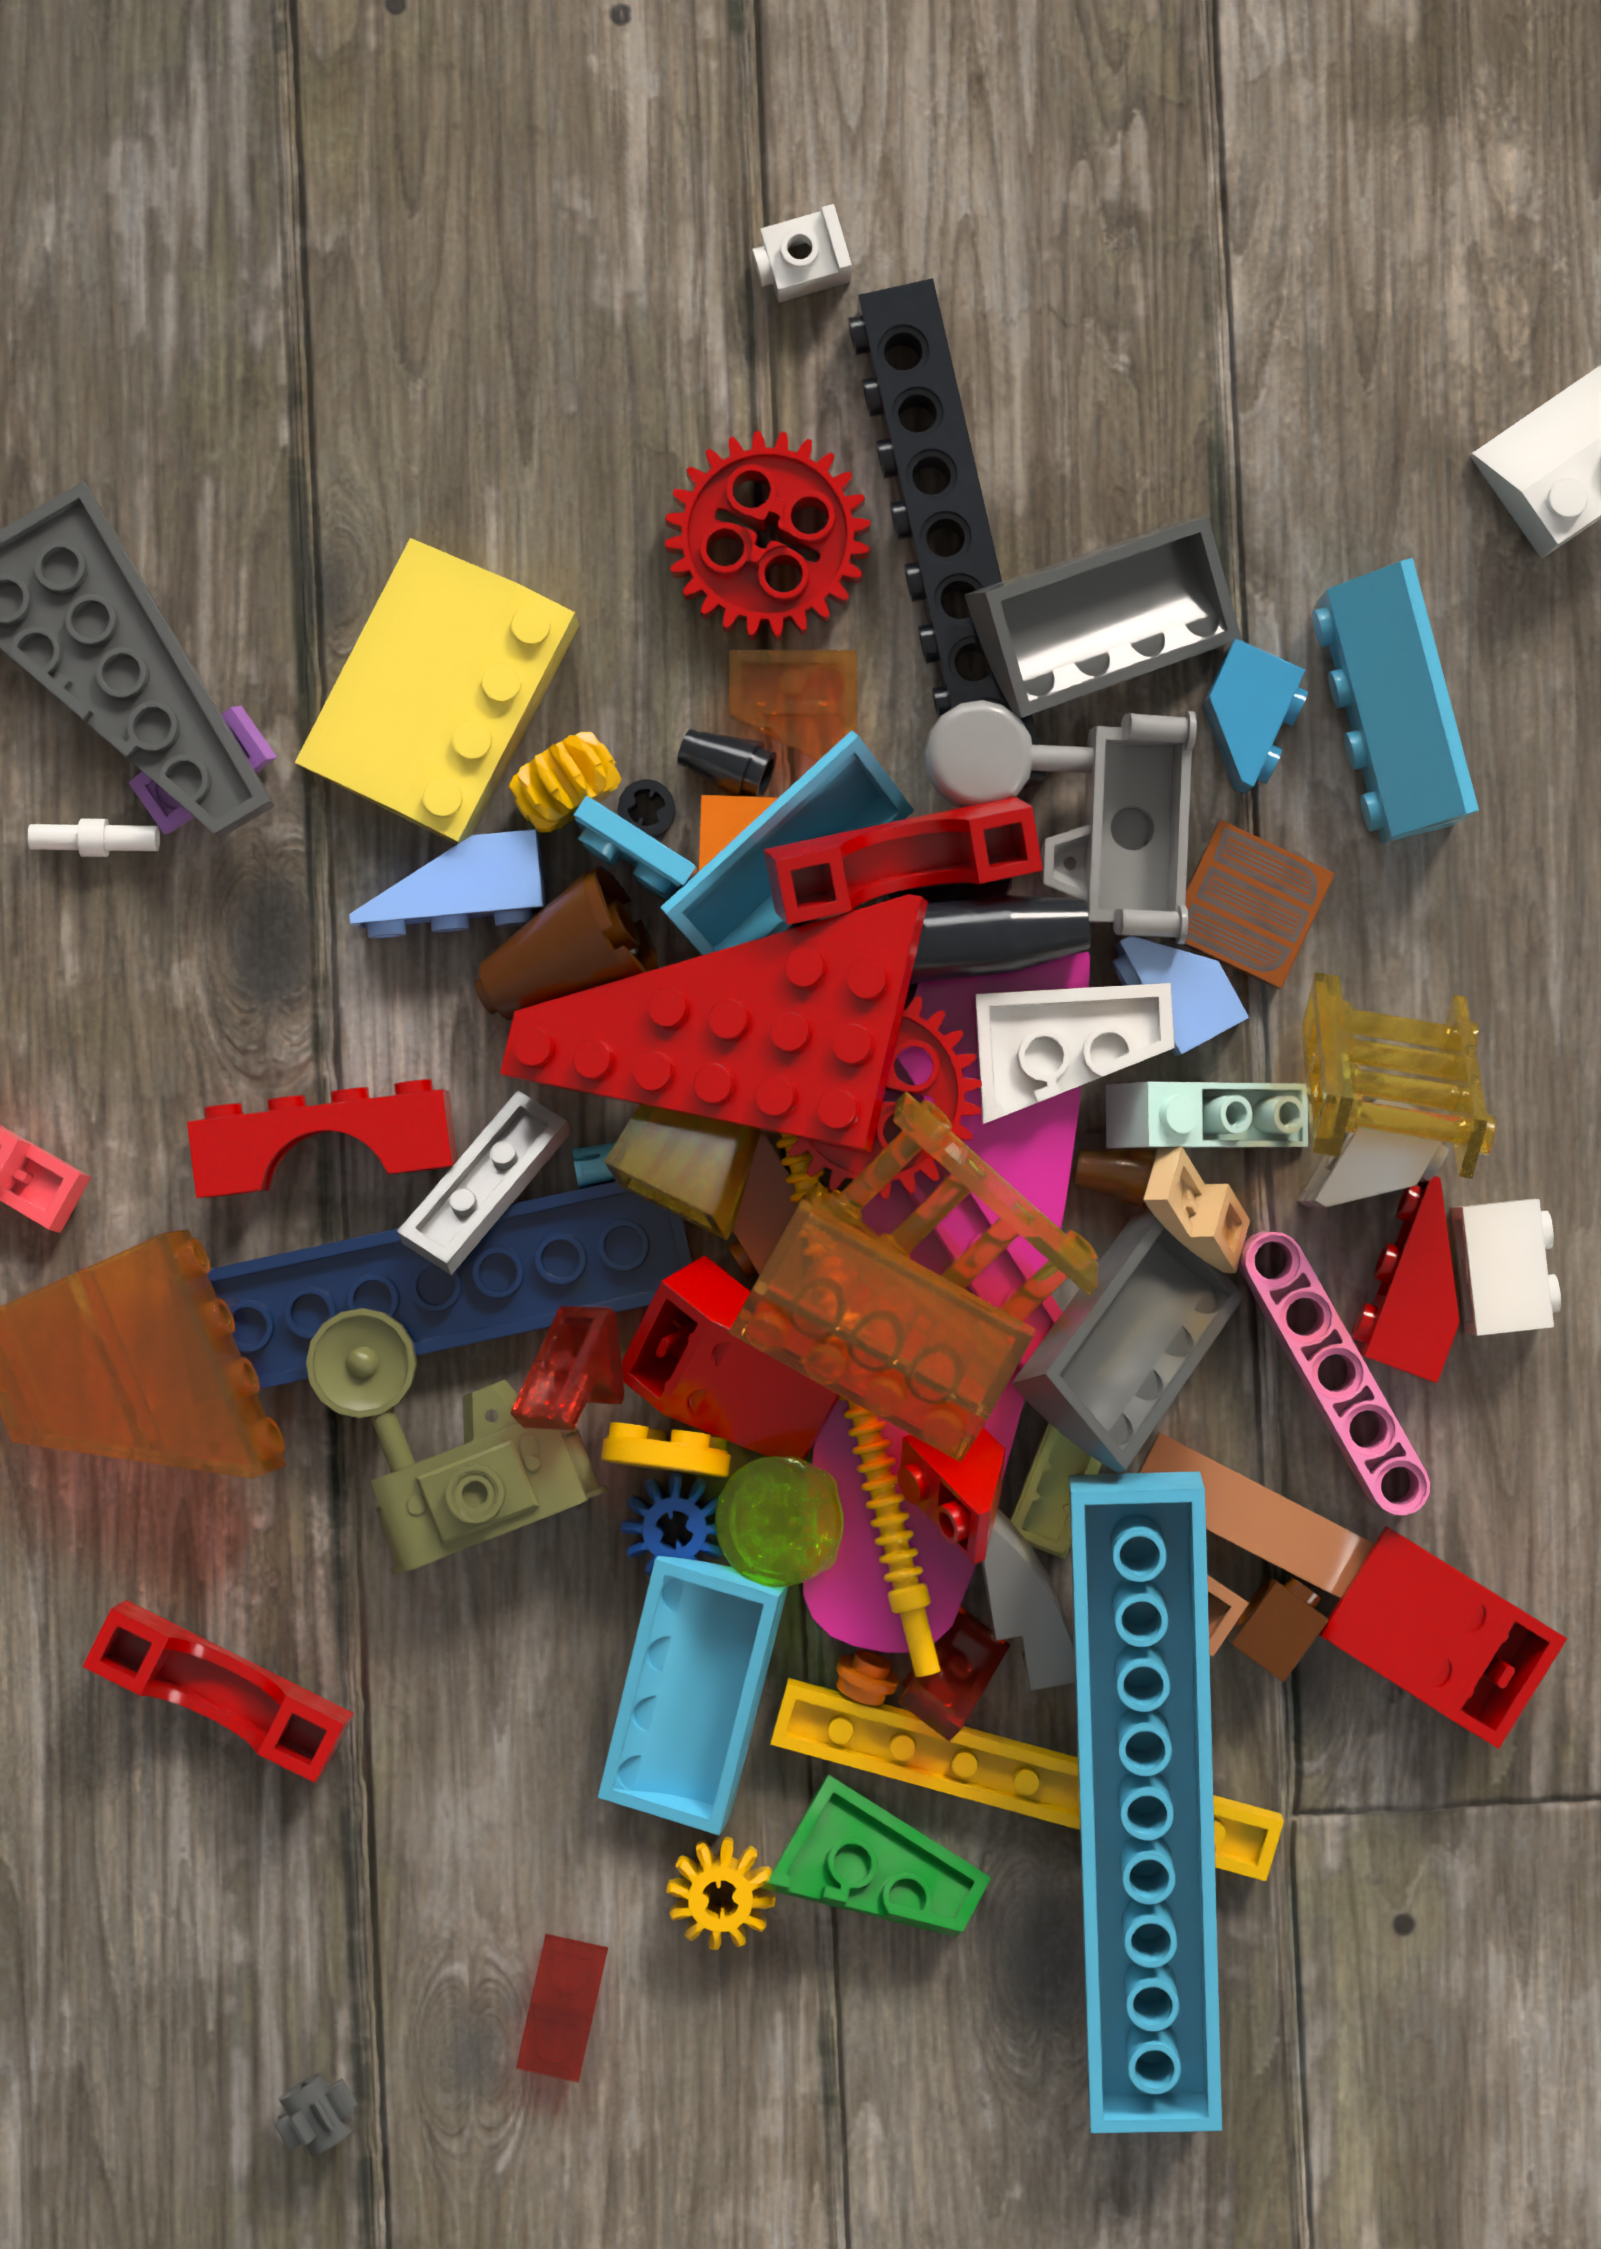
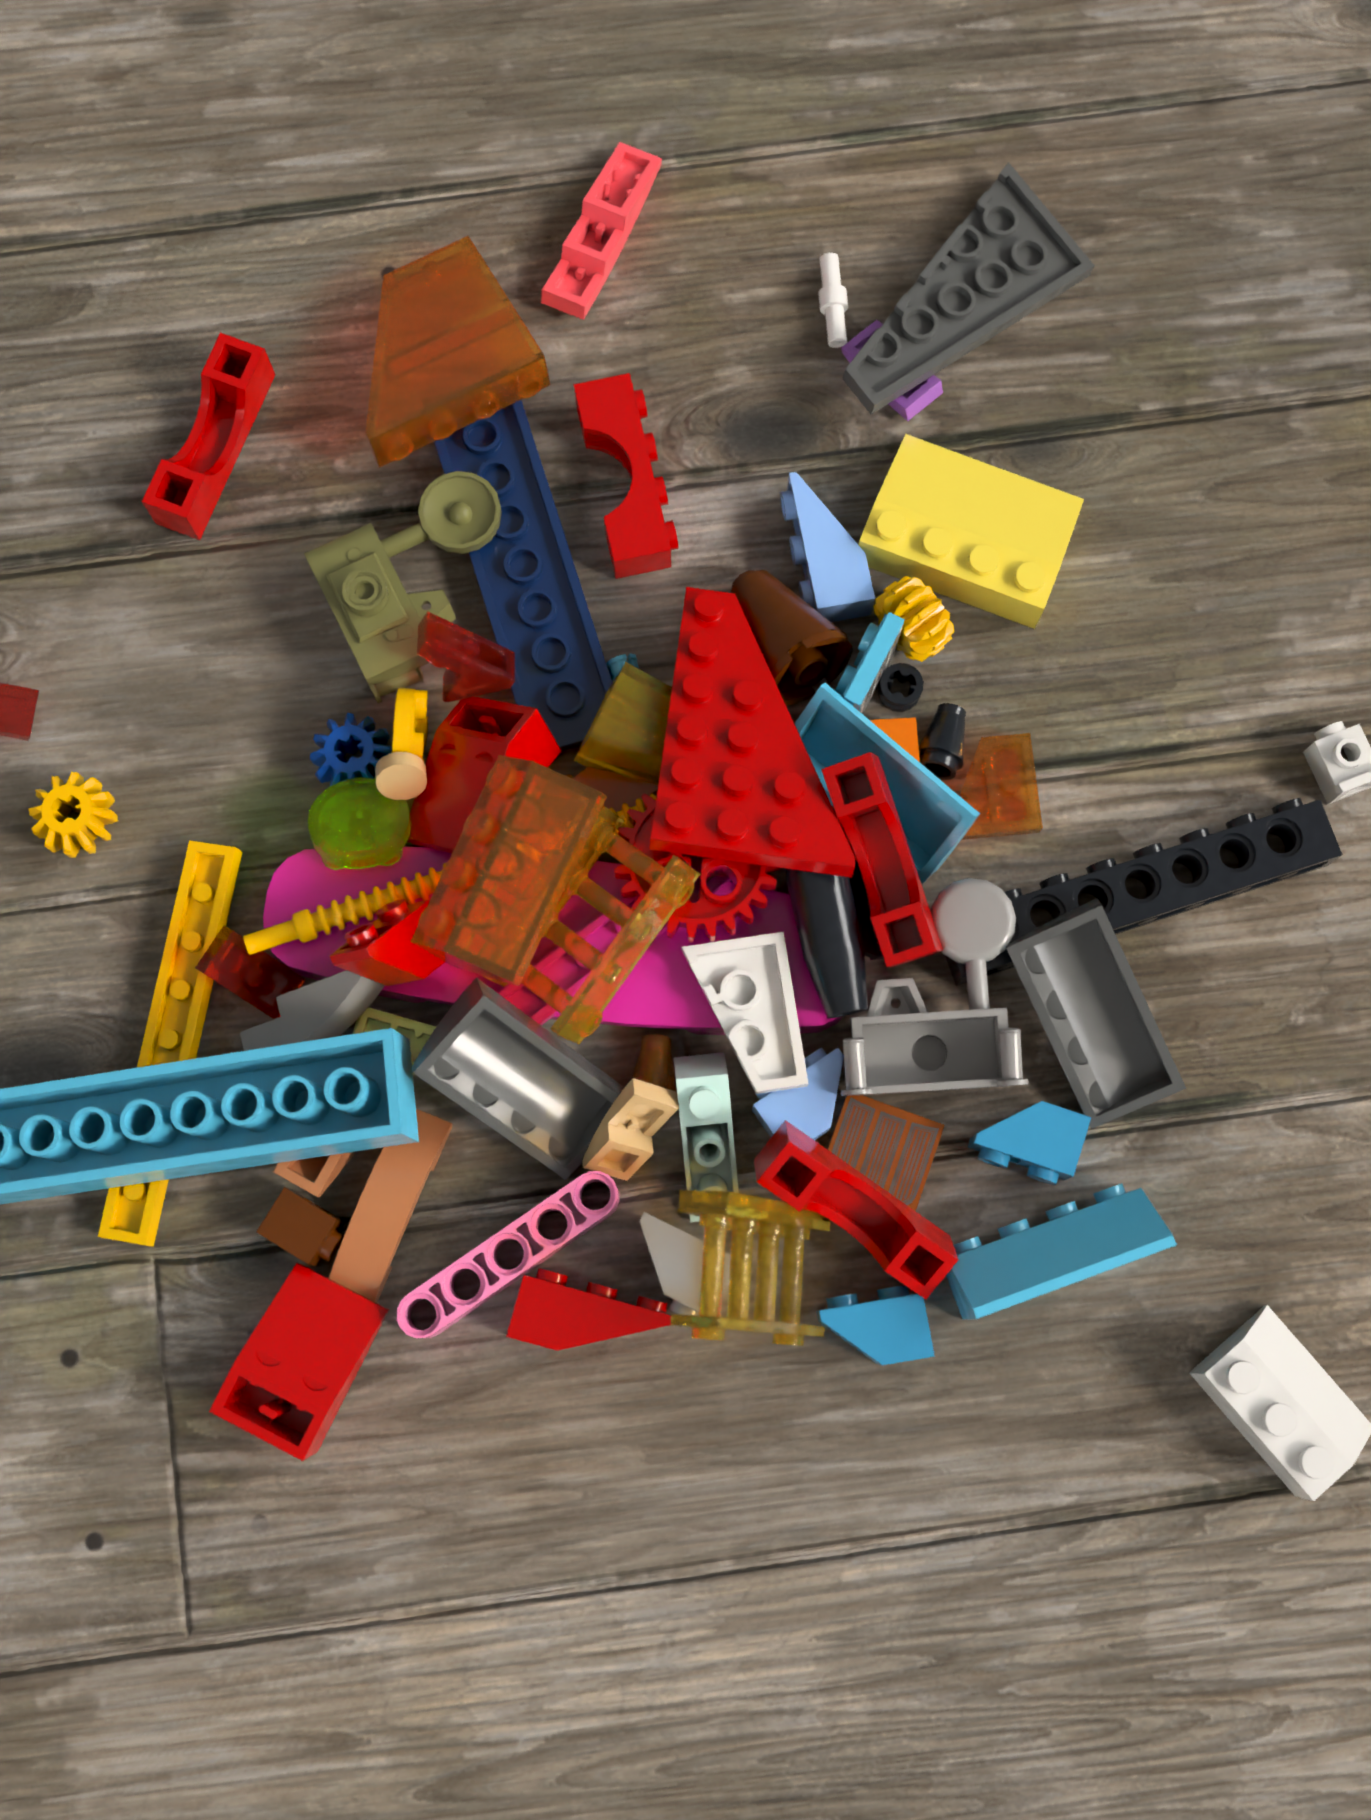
camera: 85 degrees right, 10 degrees down
plate [397,1091,571,1275] -> none
medium azure slope [598,1556,789,1835] -> none
red gear [664,431,871,641] -> none
green wing [762,1775,992,1937] -> none
orange plate [836,1650,899,1706] -> none
white brick [1451,1199,1561,1336] -> none
none -> tan tile [375,752,427,800]
none -> red arch [754,1120,959,1299]
none -> dark azure slope [816,1285,935,1365]

